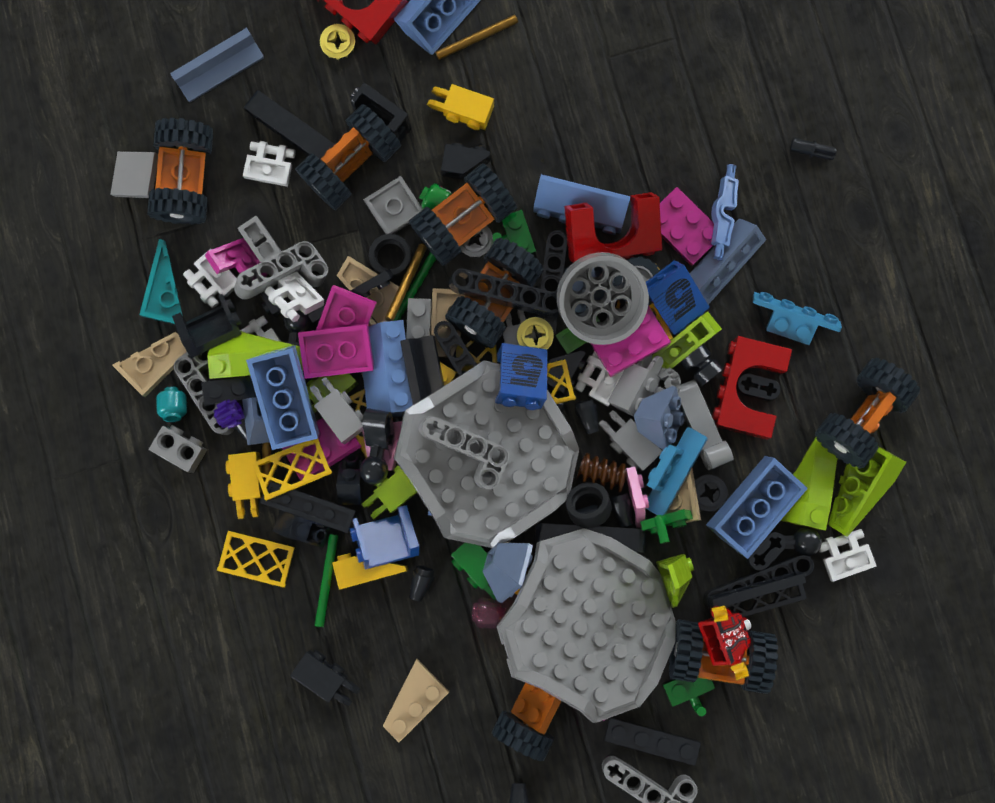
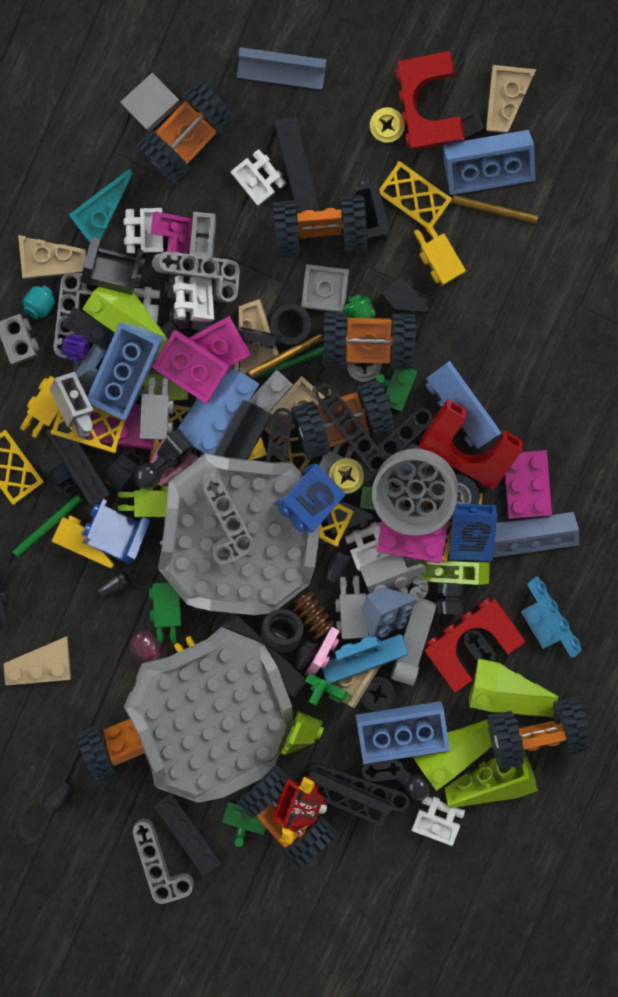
camera: 30 degrees right, 5 degrees up
sand blue slope [482,543,533,603] -> none
medium blue piece [711,164,739,260] -> none
none -> light grey hinge [50,372,93,439]
none -> yellow window [379,161,453,228]
none -> lime wedge [469,658,558,717]

